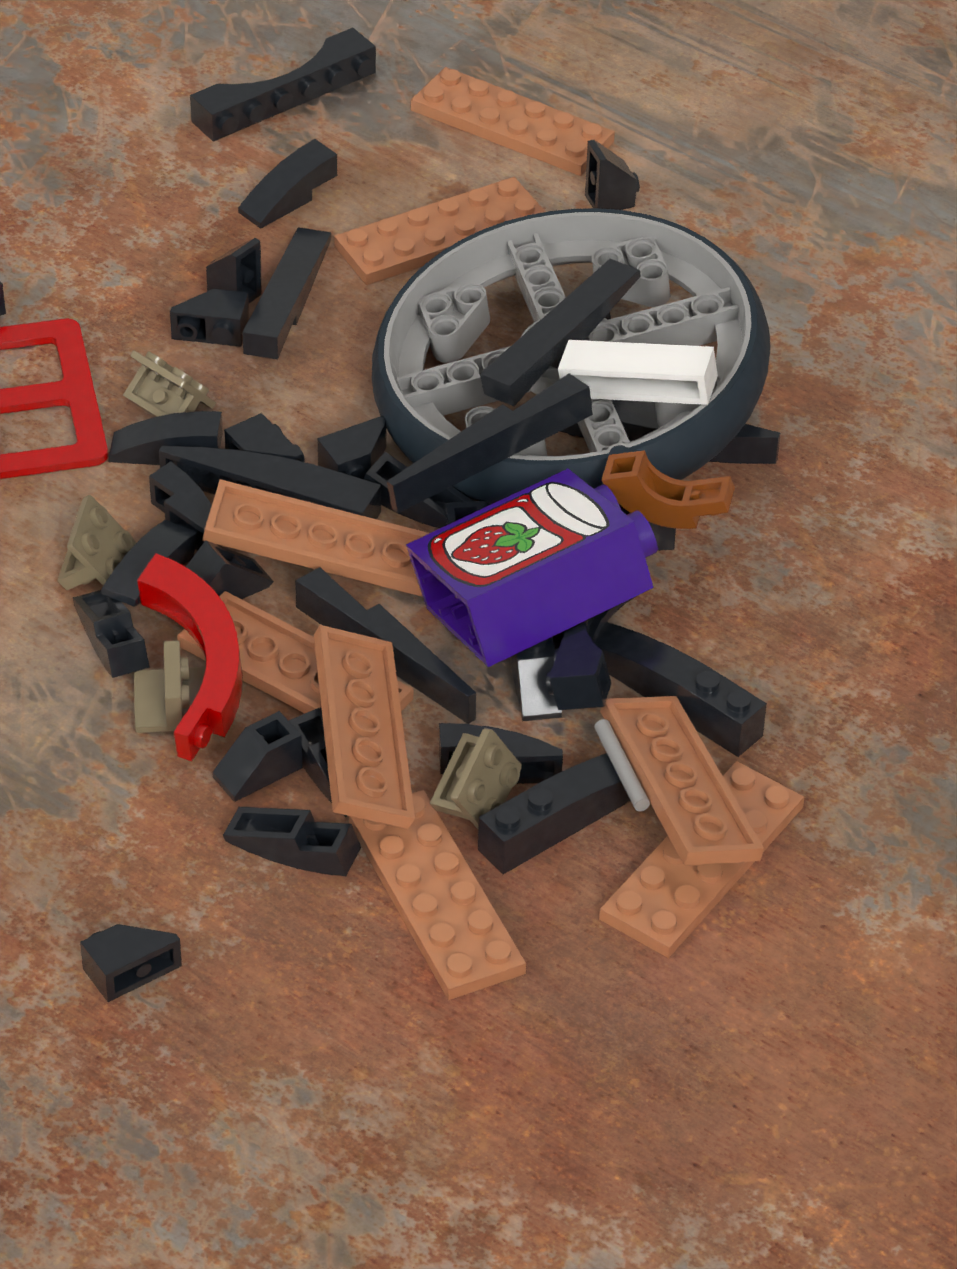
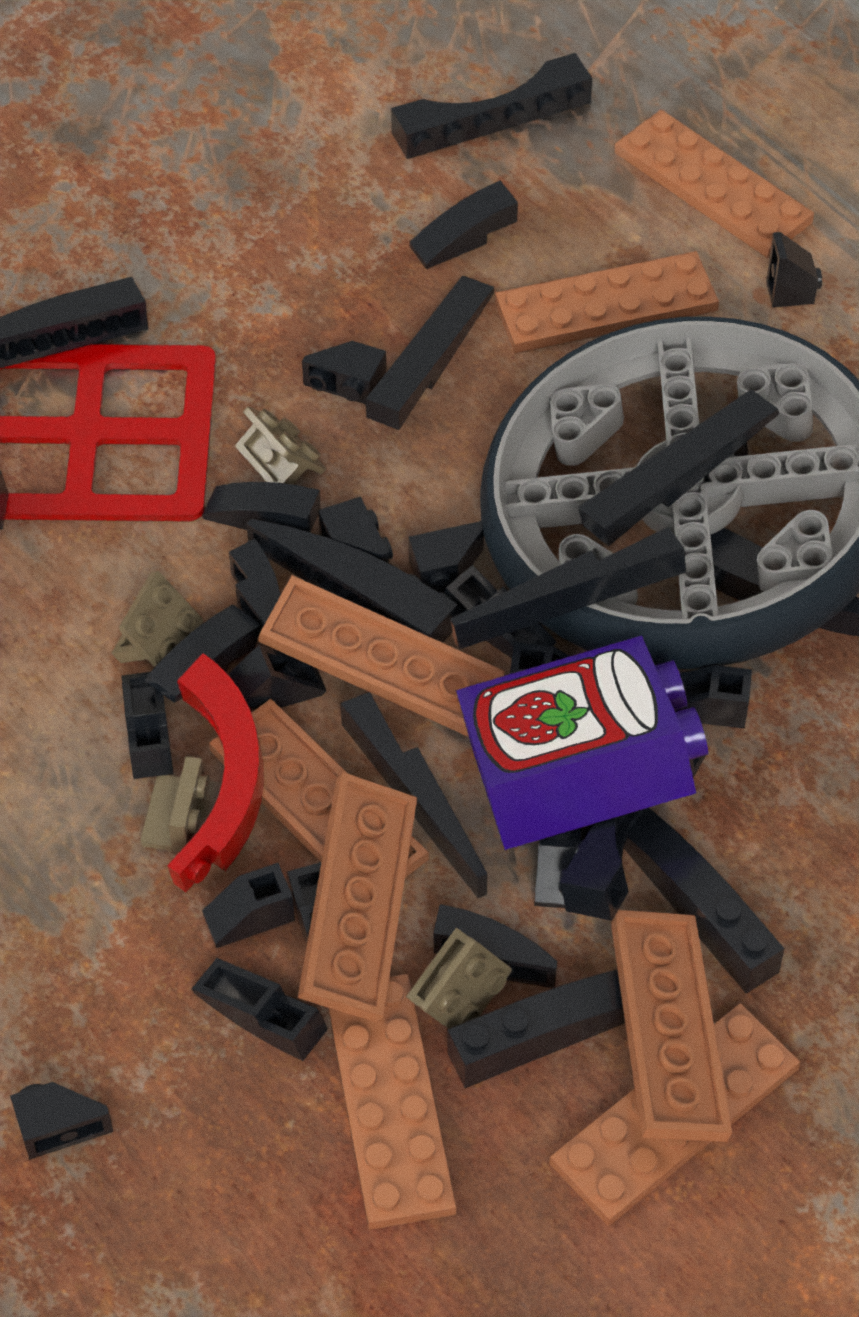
camera: 15 degrees right, 10 degrees up
black slope [206,238,262,303] -> none
white brick [558,340,718,405] -> none
light grey bar [594,719,650,811] -> none
dark orange arch [602,450,735,529] -> none

